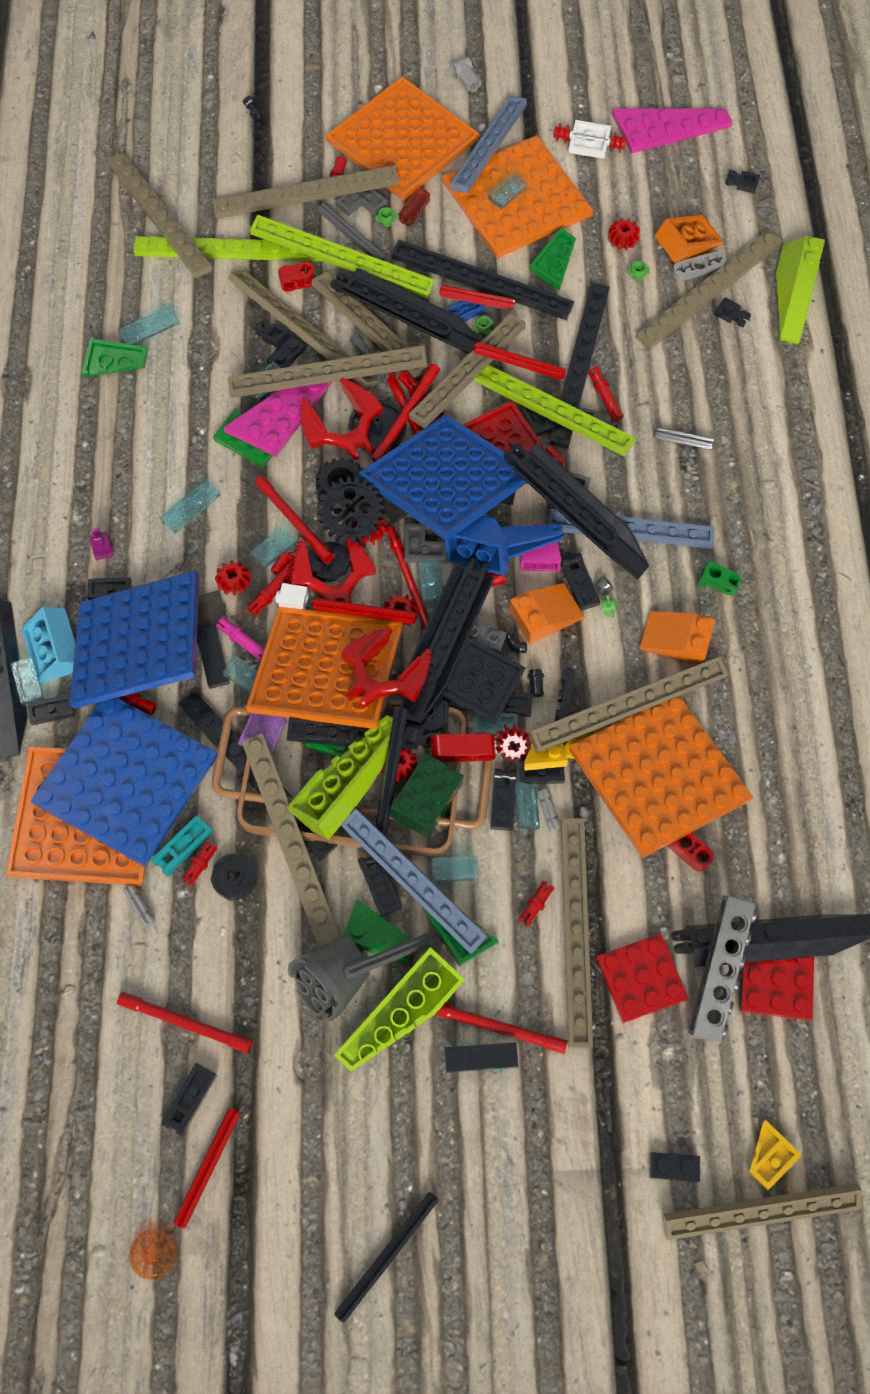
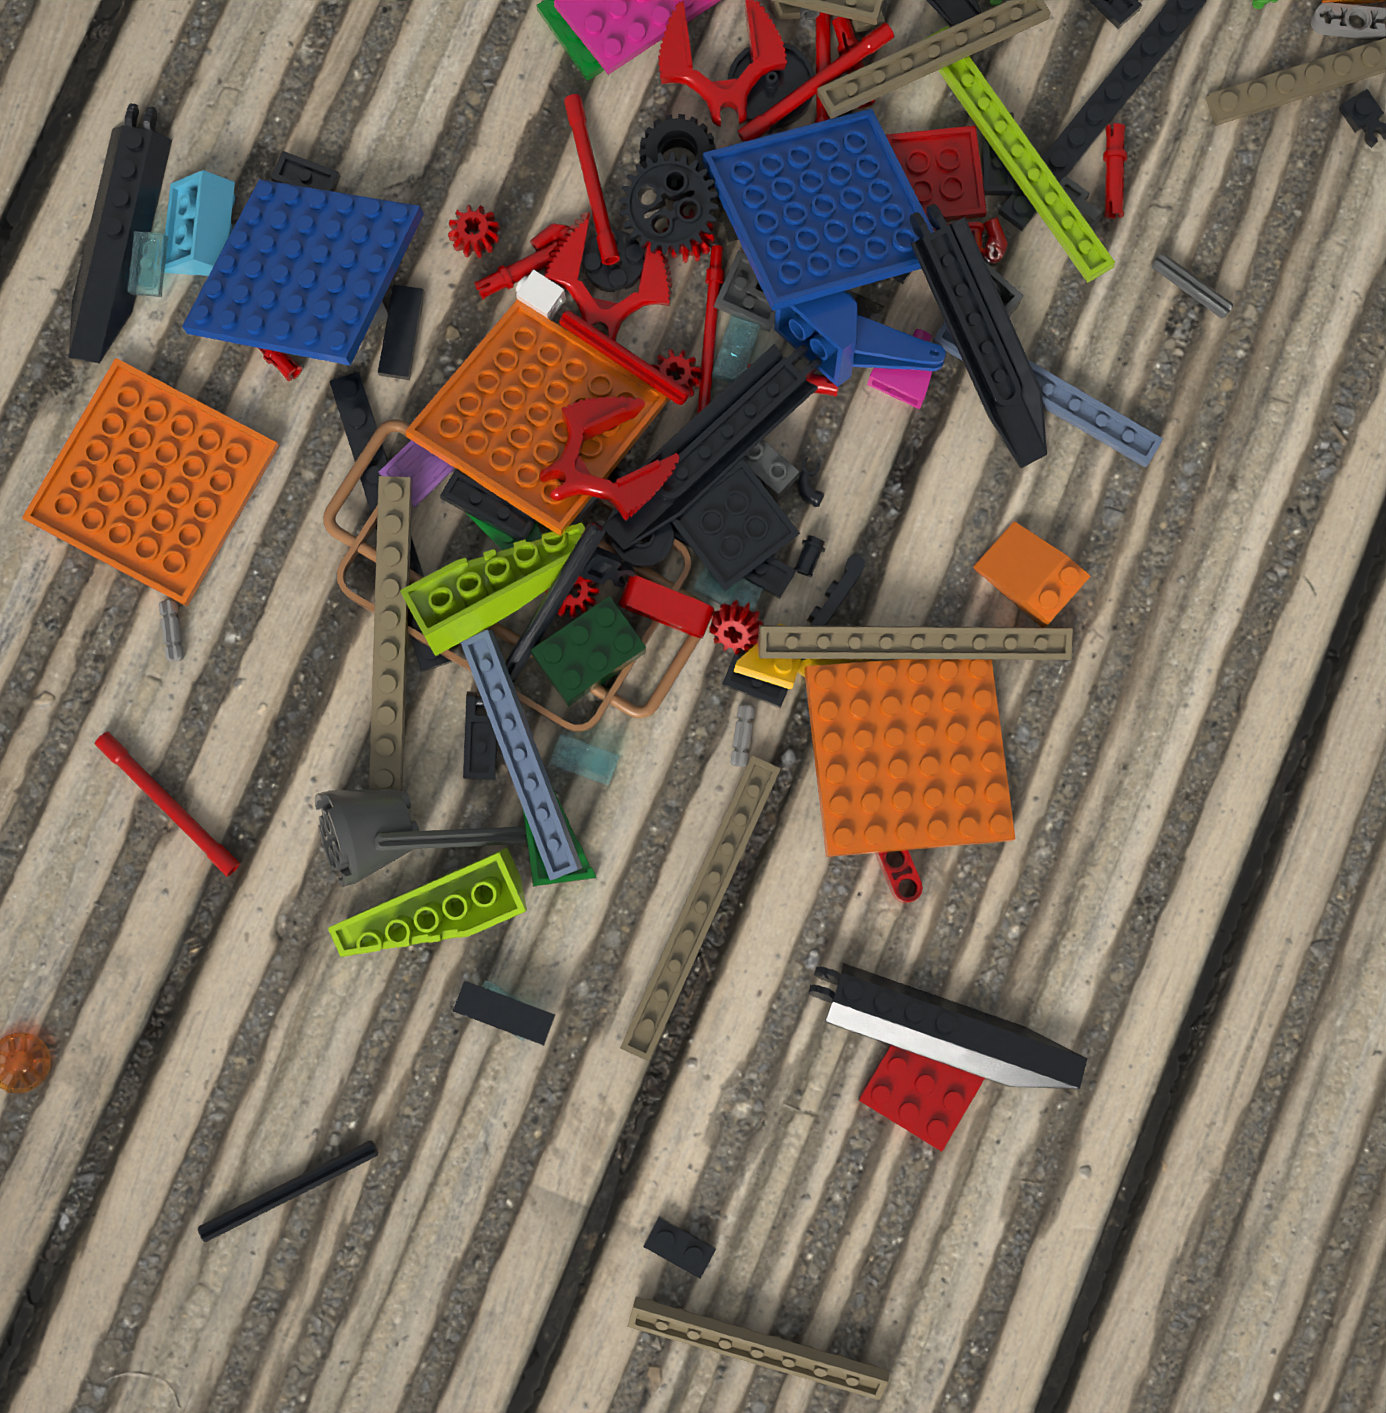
camera: 25 degrees right, 15 degrees up
black plate [27,694,75,726] -> none
blue plate [30,698,218,867] -> none
magenta piece [89,528,114,561] -> none
teal plate [151,816,213,877] -> none
clear light blue plate [160,479,220,534] -> none
black plate [161,1063,218,1137] -> none
red axle [173,1108,240,1229] -> none
red pin [180,841,218,887] -> none
clear smoke piece [197,590,228,629] -> none
black plate [211,854,257,901] -> none
dark pink pin [216,616,265,661] -> none
clear light blue plate [222,656,258,693] -> none
clear light blue plate [251,527,296,569] -> none
green wing [342,899,411,965] -> none
red piece [435,1003,568,1054] -> none
red axle [473,342,566,380] -> none
black plate [490,768,517,831] -> none
orange slope [509,583,585,645] -> none
clear light blue plate [515,782,540,831] -> none
red pin [518,881,555,927] -> none
black plate [561,552,601,611] -> none
dark grey hinge [595,576,614,595] -> none
red plate [596,933,689,1024] -> none
bright green plate [601,593,617,618] -> none
brick [688,895,757,1044] -> none
green leg [697,561,742,596] -> none
yellow wing [749,1120,802,1192] -> none

